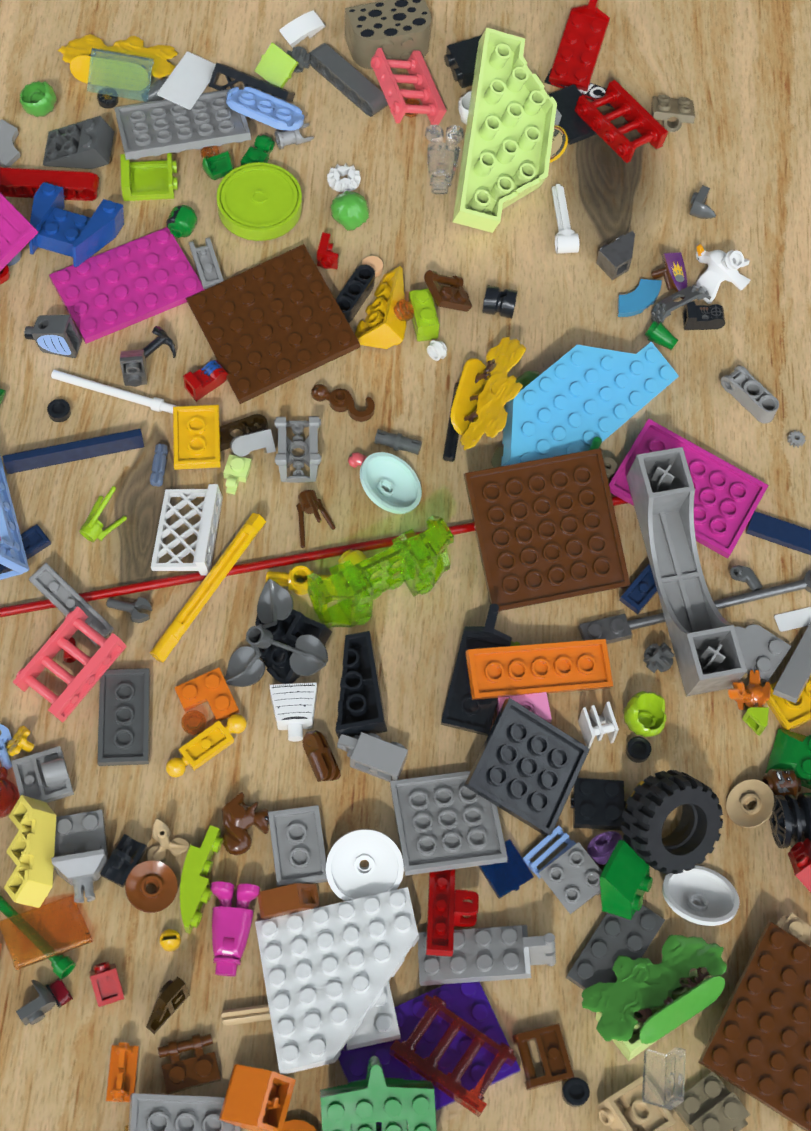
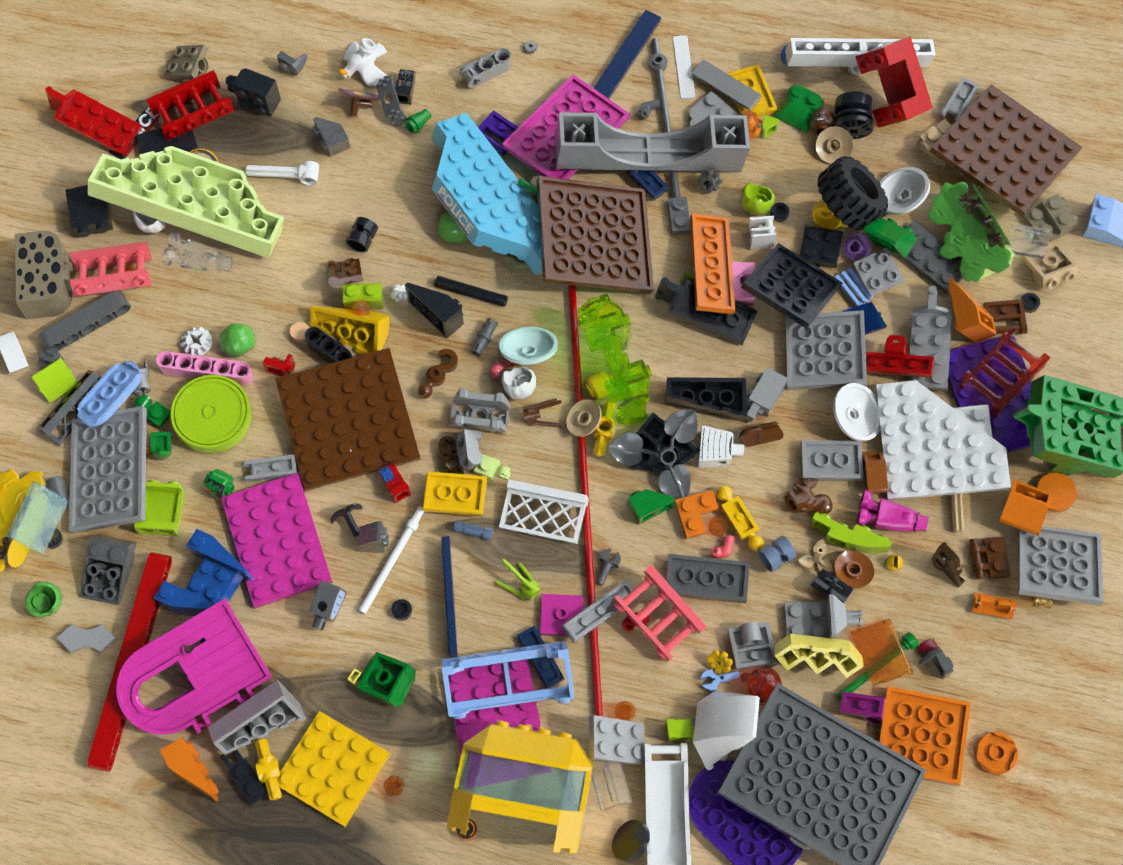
camera: 75 degrees left, 5 degrees up
bracket [89,962,125,1007] -> none
yellow piece [150,513,266,663] -> none
white sticker [157,51,216,110] -> none
yellow plant [450,337,526,450] -> none
dark azure tile [618,279,662,317] -> none
none -> bright pink beam [156,351,253,385]
none -> black hinge [225,68,281,117]
none -> black slope [405,282,464,338]
none -> dark purple plate [478,110,518,156]
none -> white hair [501,366,536,400]
none -> dark pink plate [540,594,583,637]
none -> tan dish [566,399,602,437]
none -> green slope [628,489,675,525]
none -> coral arm [710,535,735,559]
none -> sand blue wheel [758,536,796,573]
none -> orange slope [948,278,997,343]

